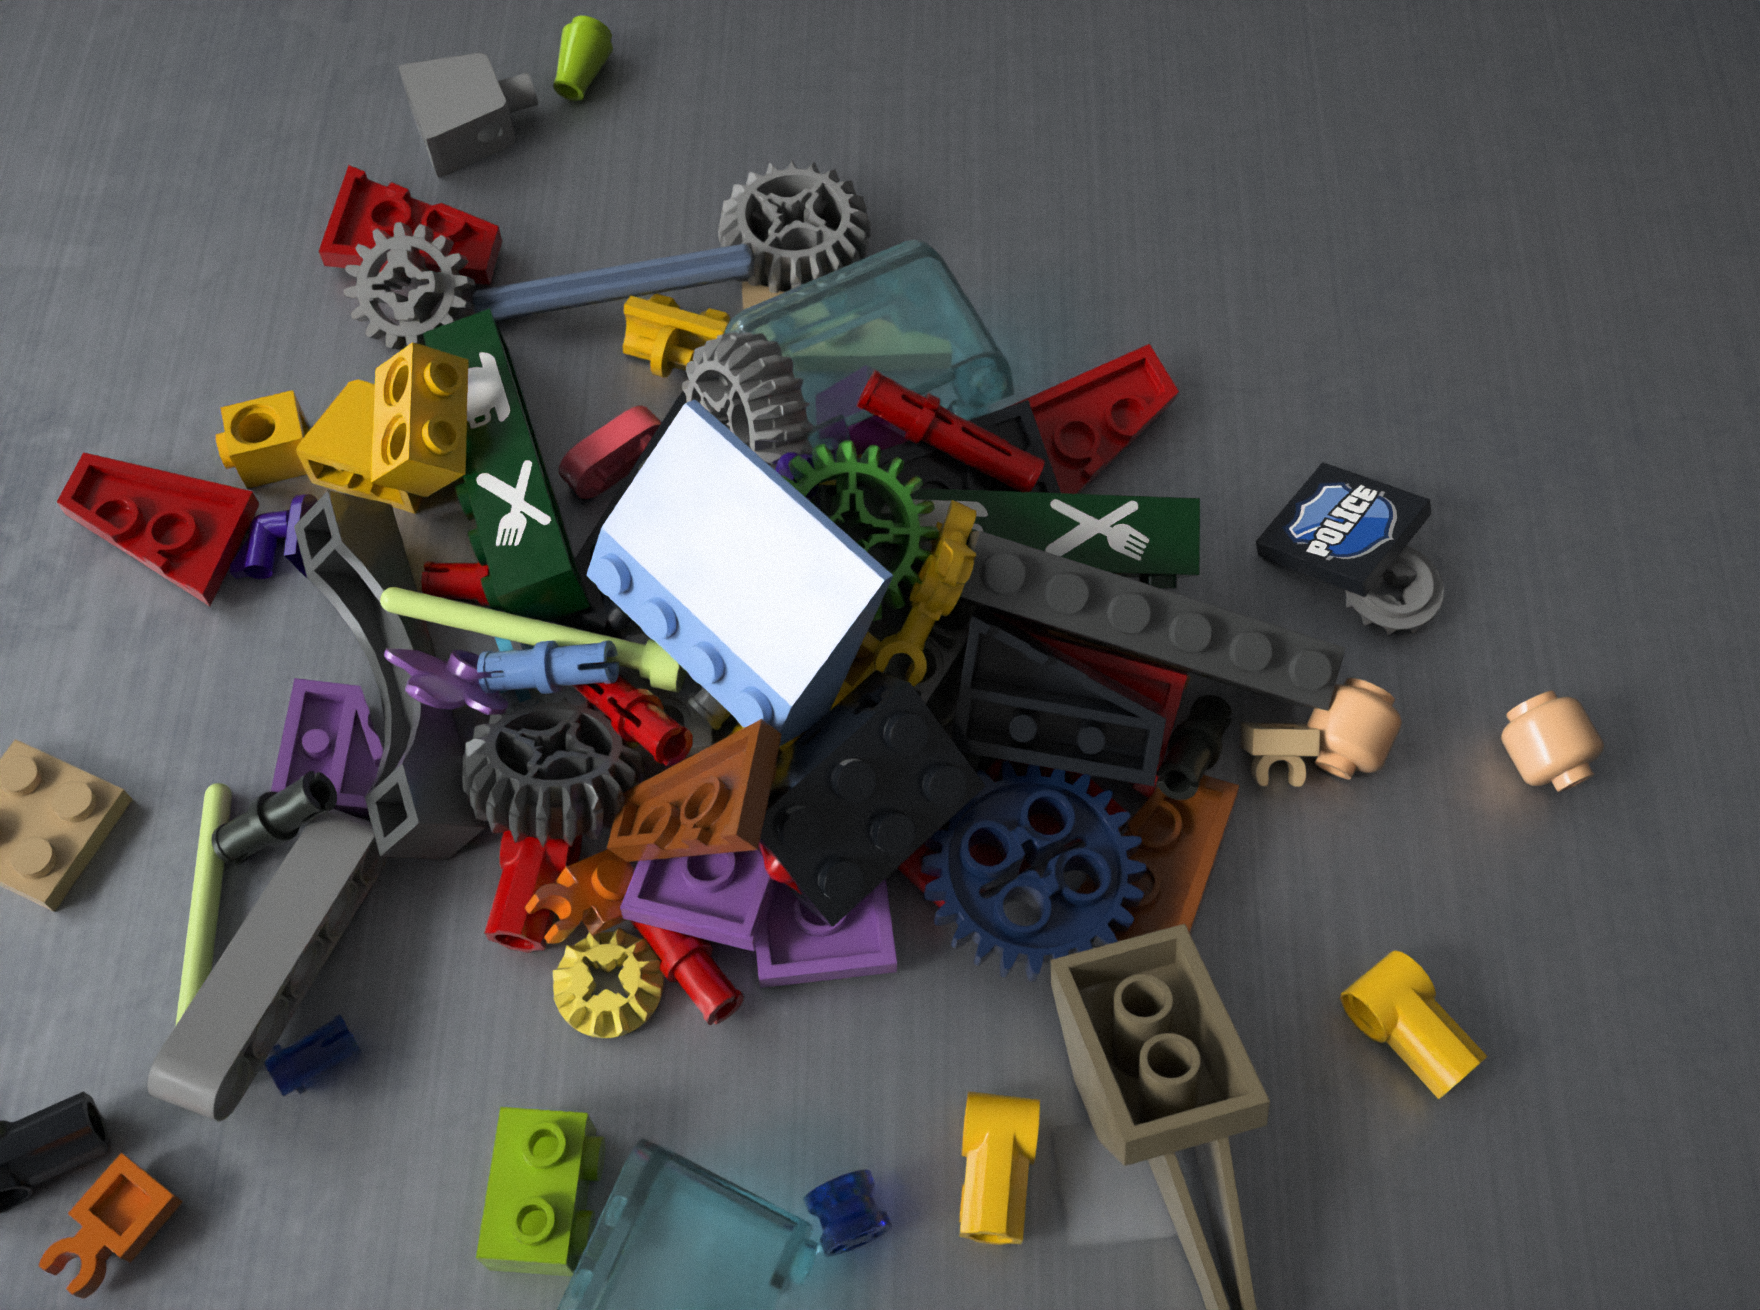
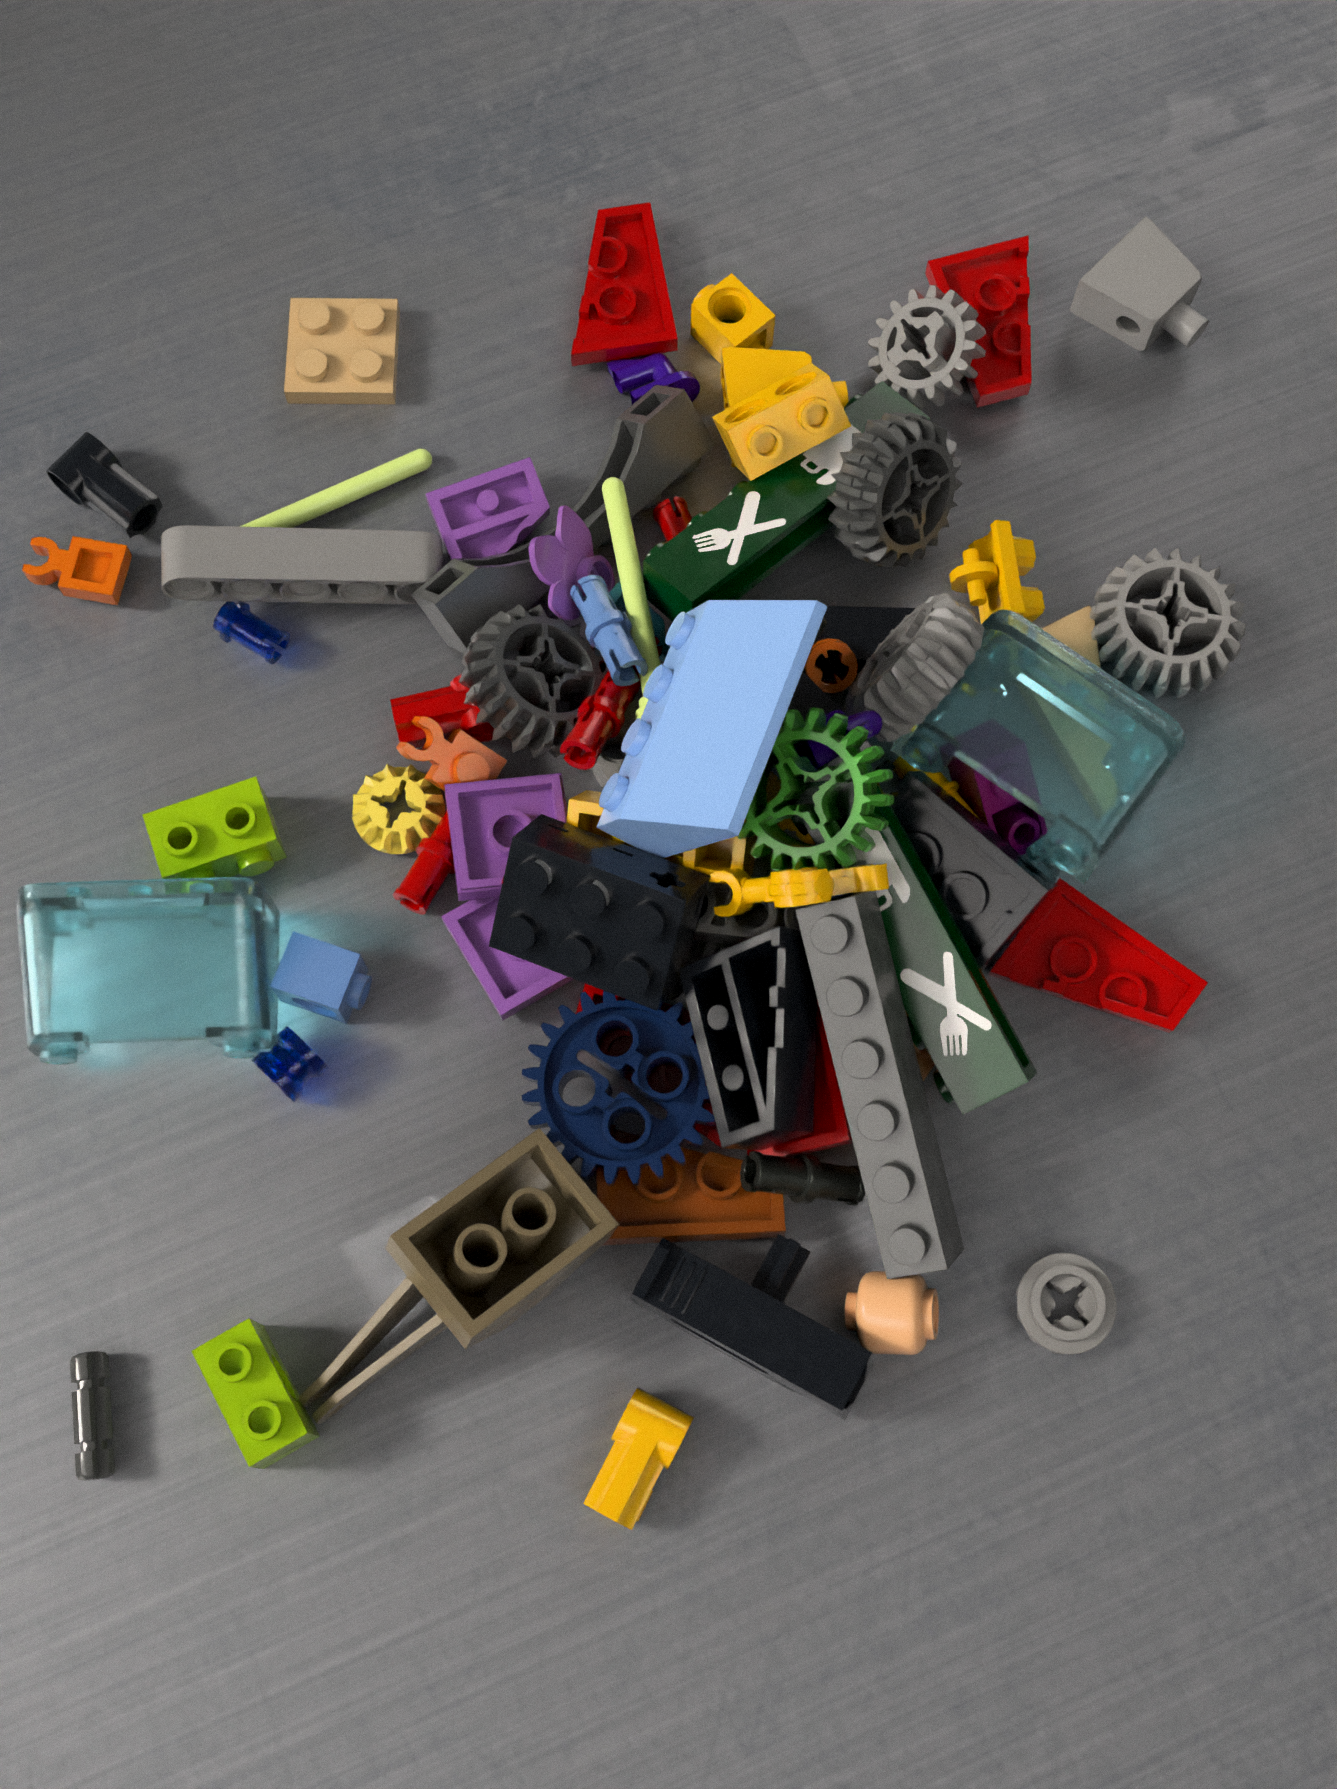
camera: 65 degrees right, 10 degrees up
pearl dark grey pin [212,771,337,865] -> none
sand blue axle [473,244,755,321] -> none
lime cone [553,16,613,101] -> none
coral beam [559,405,662,499] -> none
dark orange wing [607,719,782,862] -> none
red pin [856,370,1045,492] -> none
yellow piece [959,1091,1040,1245] -> none
tan tile [1240,722,1320,786] -> none
tile [1256,462,1431,597] -> none
light nougat head [1501,690,1604,793] -> none
none -> medium blue brick [270,931,372,1024]
none -> black piece [632,1234,874,1420]
none -> dark grey gear [827,412,963,568]

